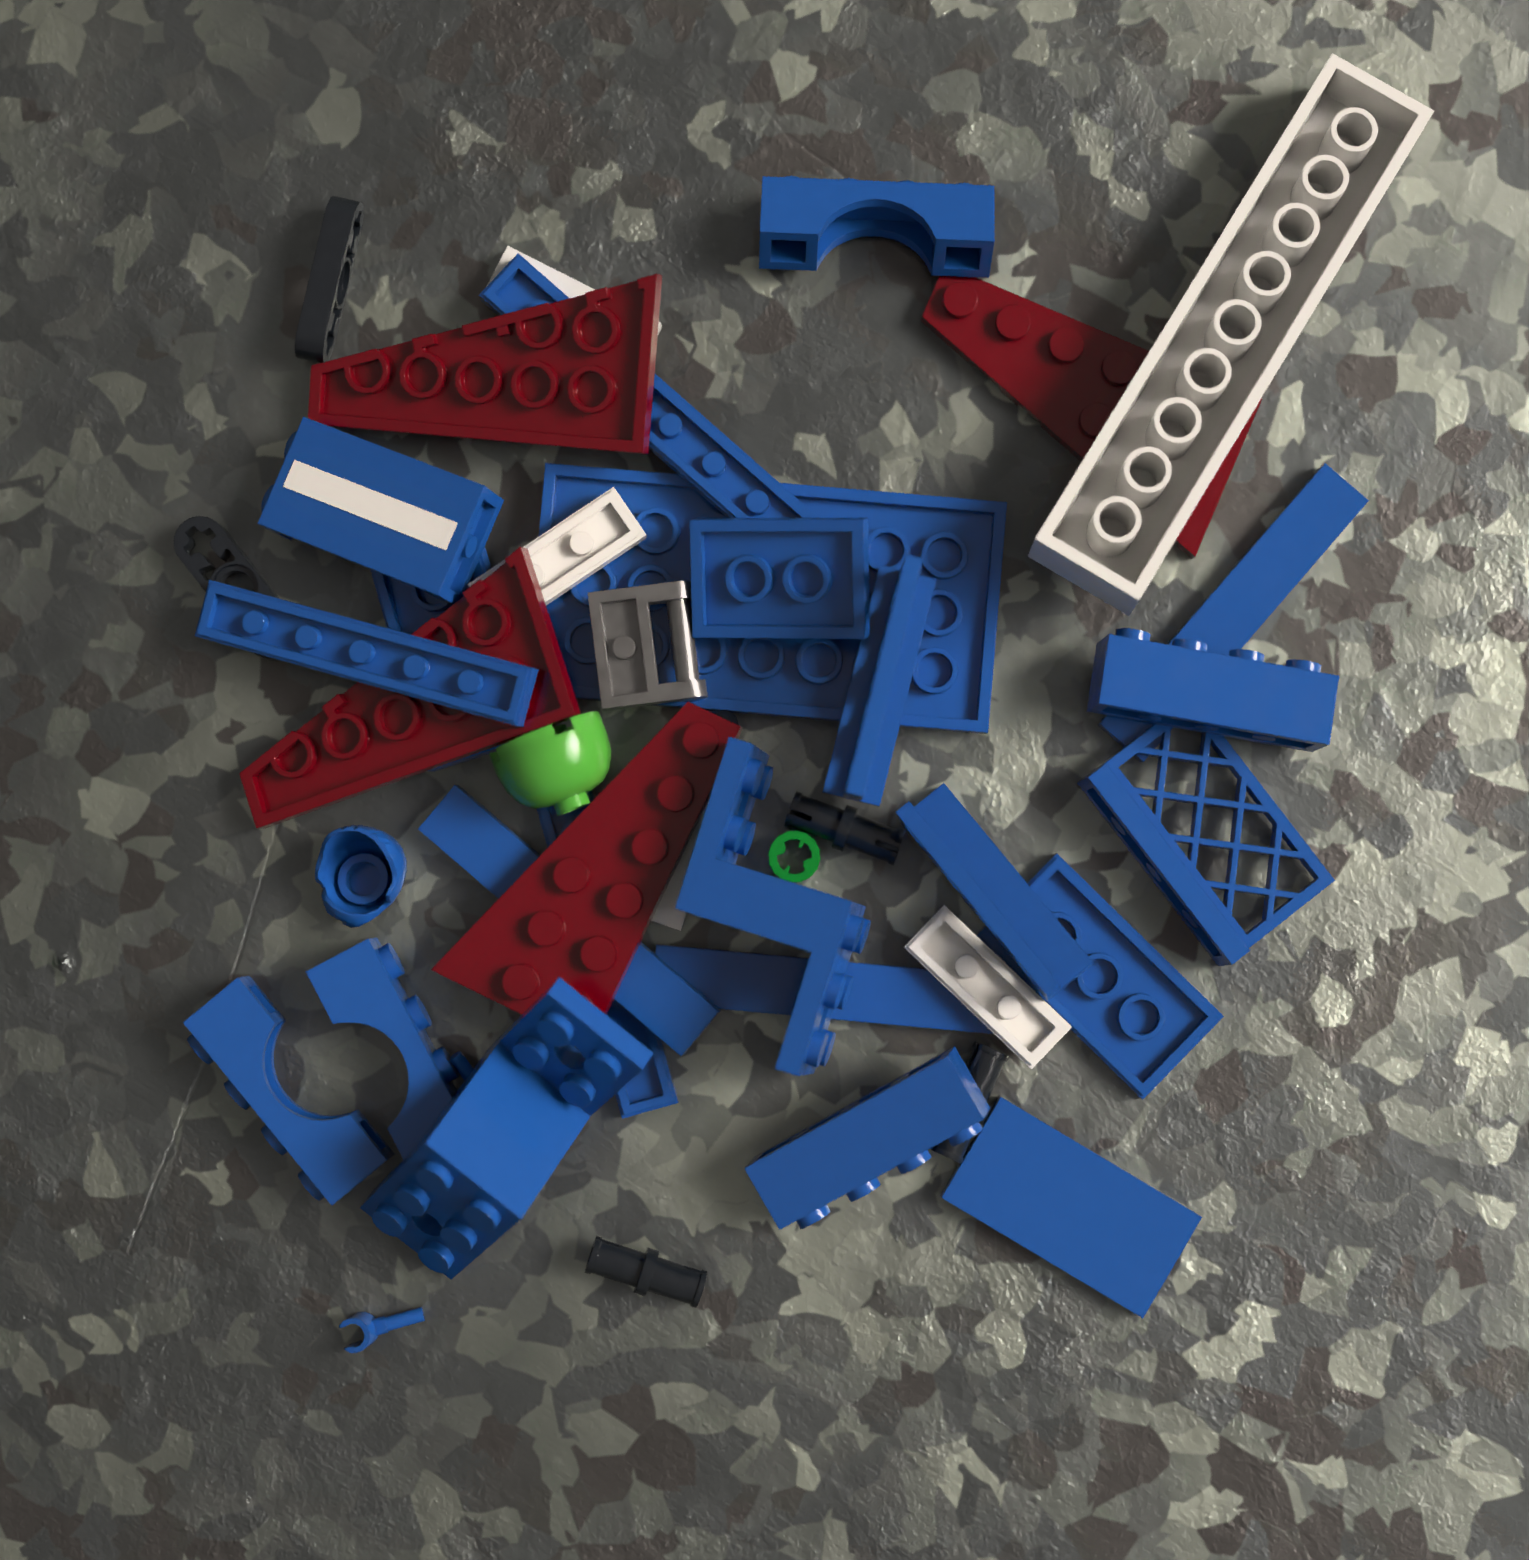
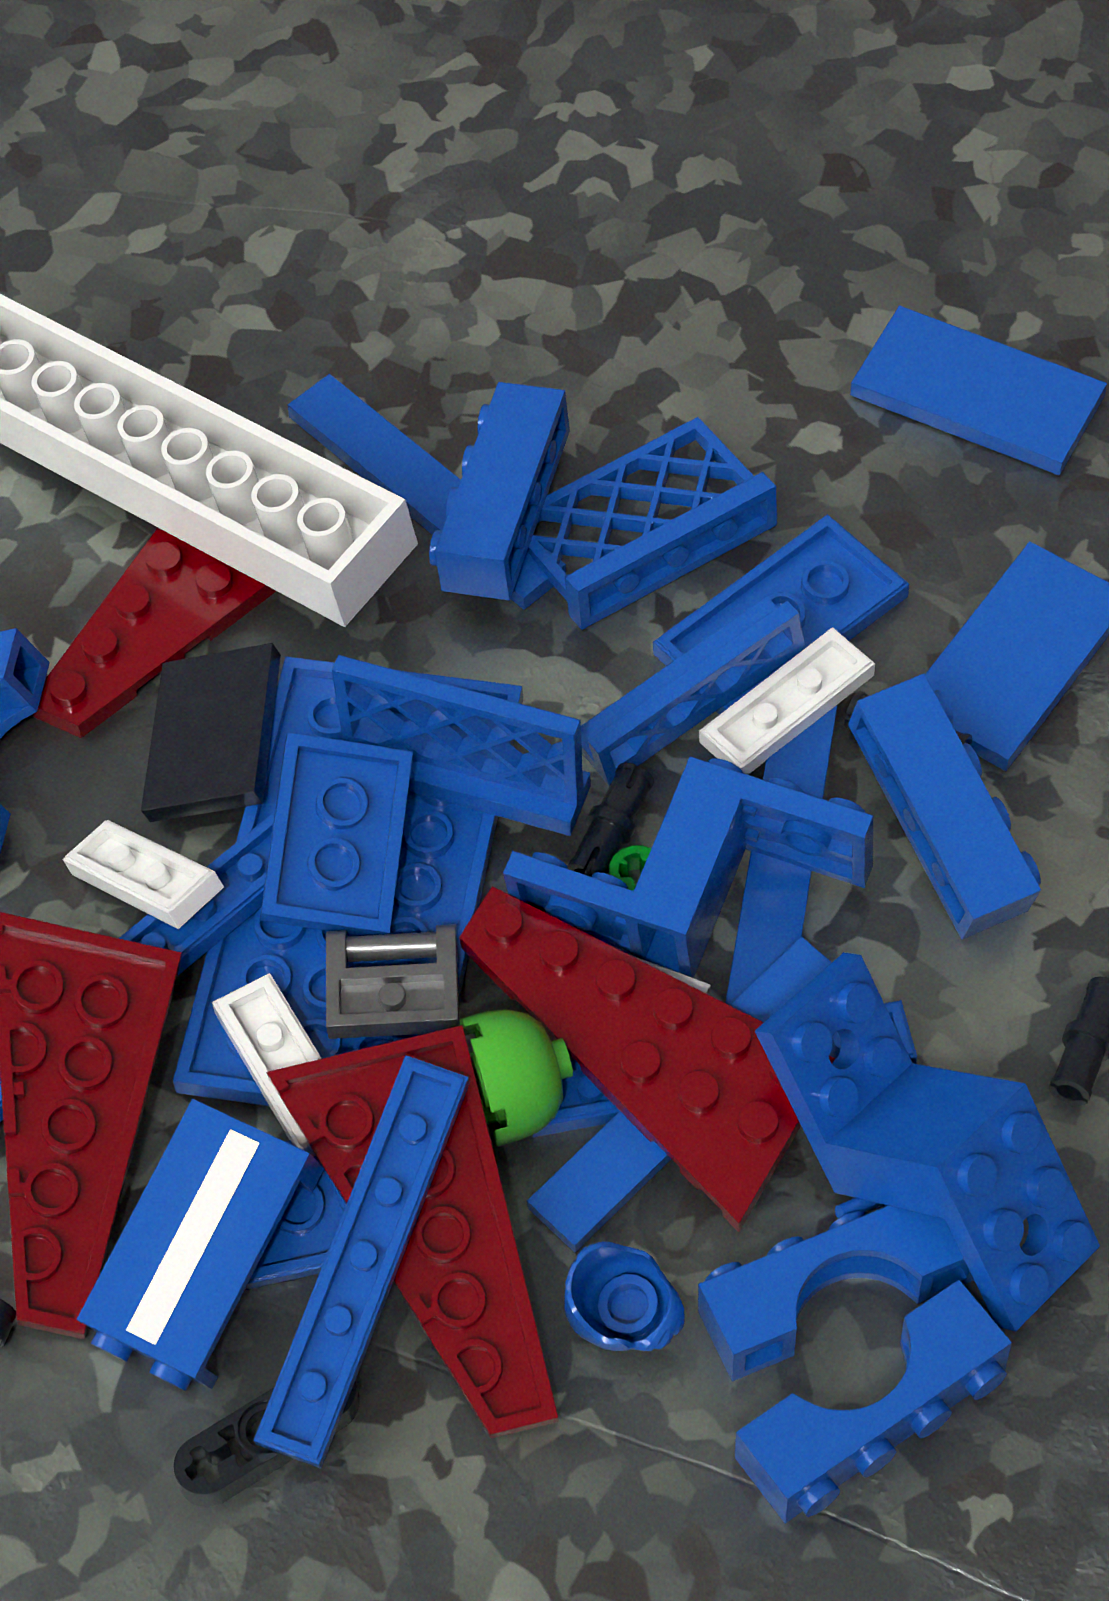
camera: 85 degrees left, 30 degrees down
none -> white tile [62,820,224,929]
none -> black tile [141,643,281,822]
none -> blue tile [850,305,1107,476]

